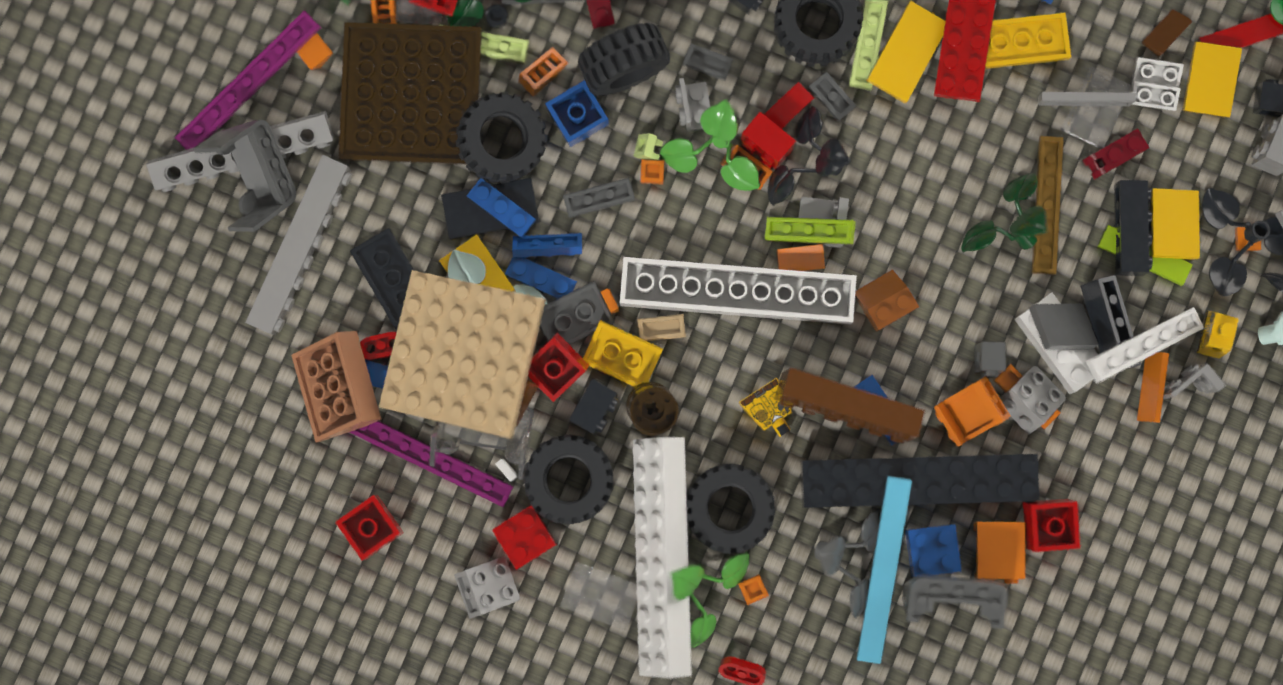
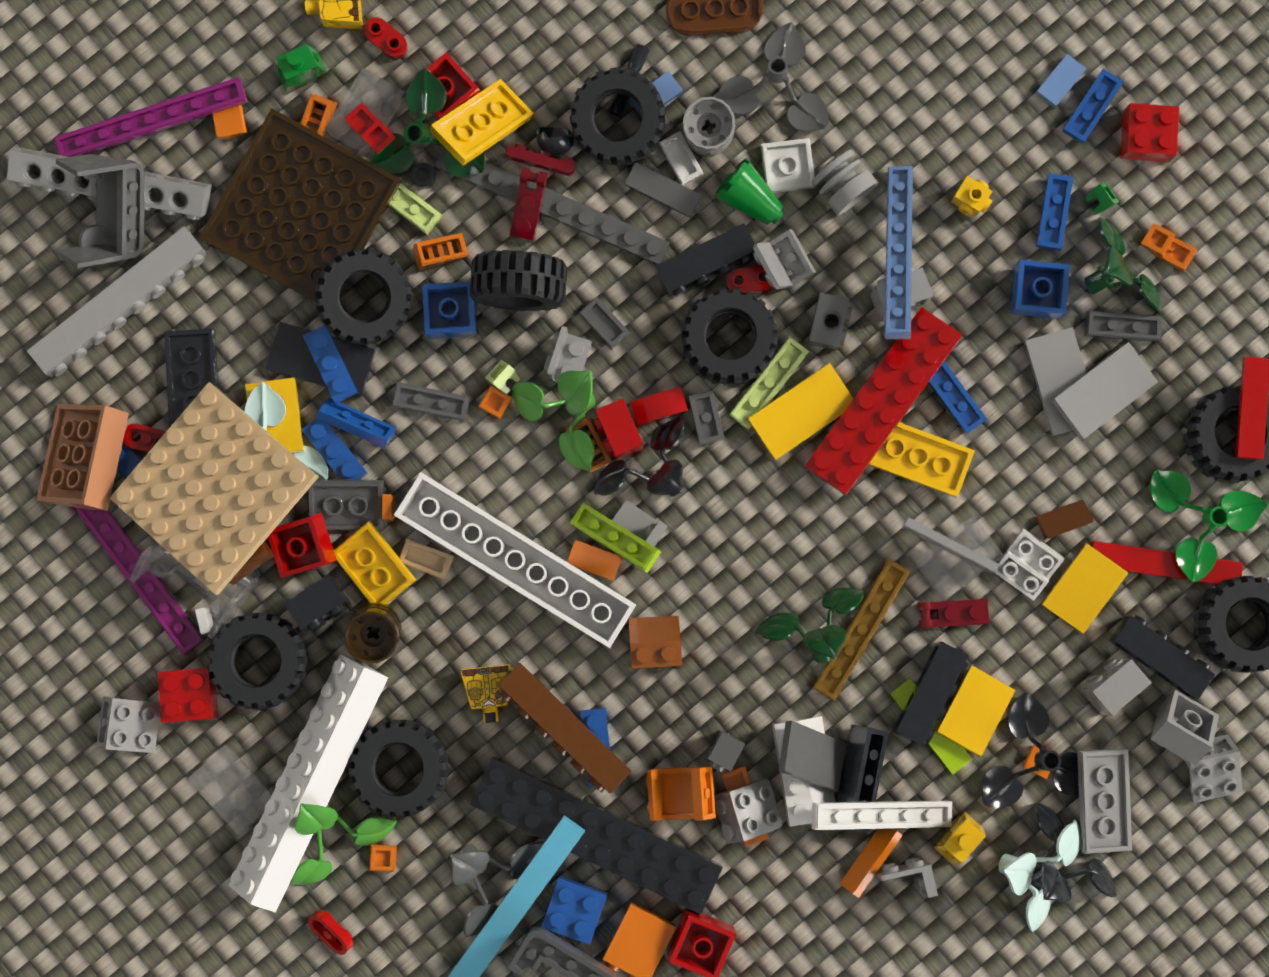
camera: 15 degrees right, 0 degrees up
red brick [335,495,404,561] -> none

